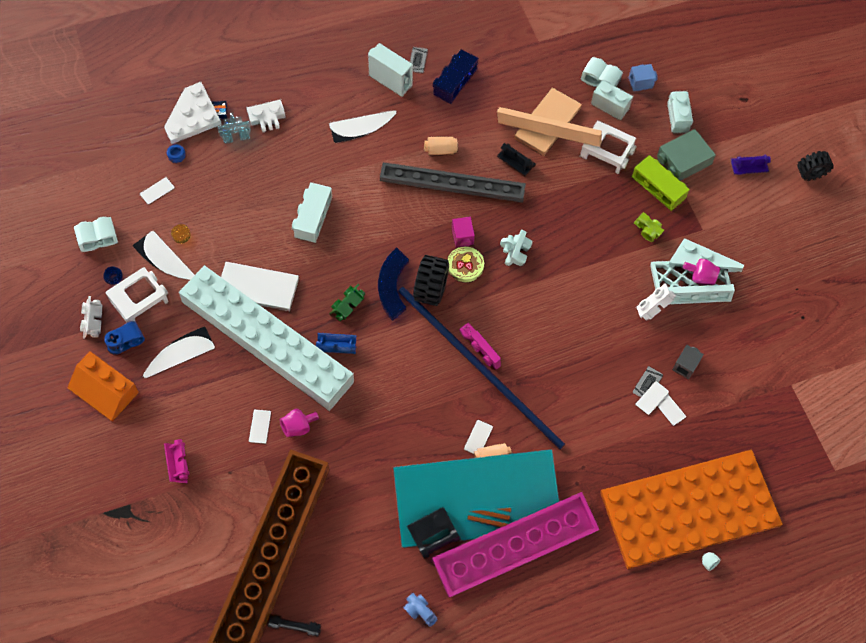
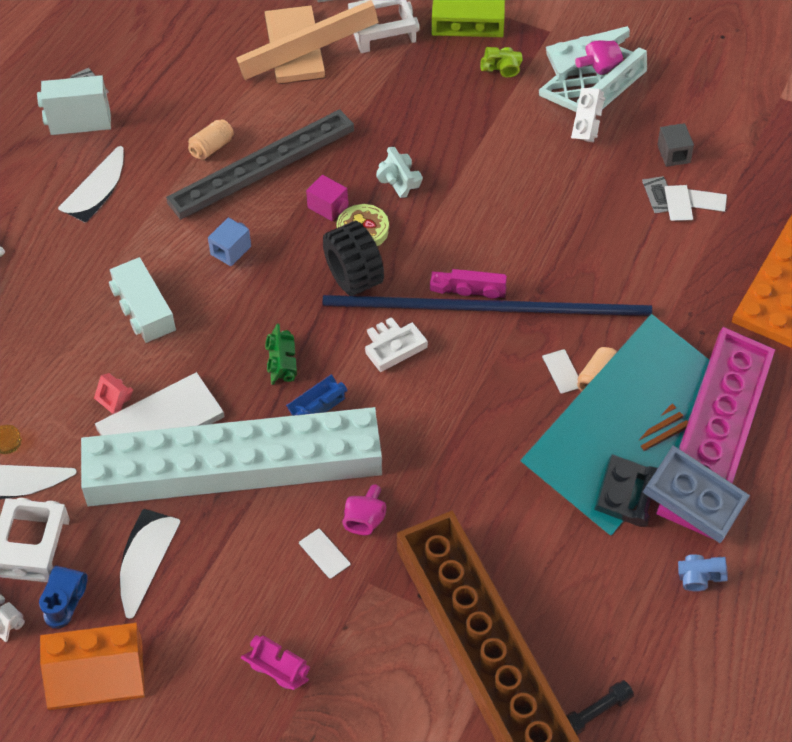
camera: 40 degrees left, 10 degrees down
clear blue tile [378,247,409,321] -> none
clear blue brick [432,49,479,104] -> none
black hinge [497,143,536,176] -> none
none -> coral tile [94,373,133,414]
none -> medium blue brick [208,217,251,266]
none -> white hinge [365,317,428,372]
none -> sand blue tile [643,445,750,543]

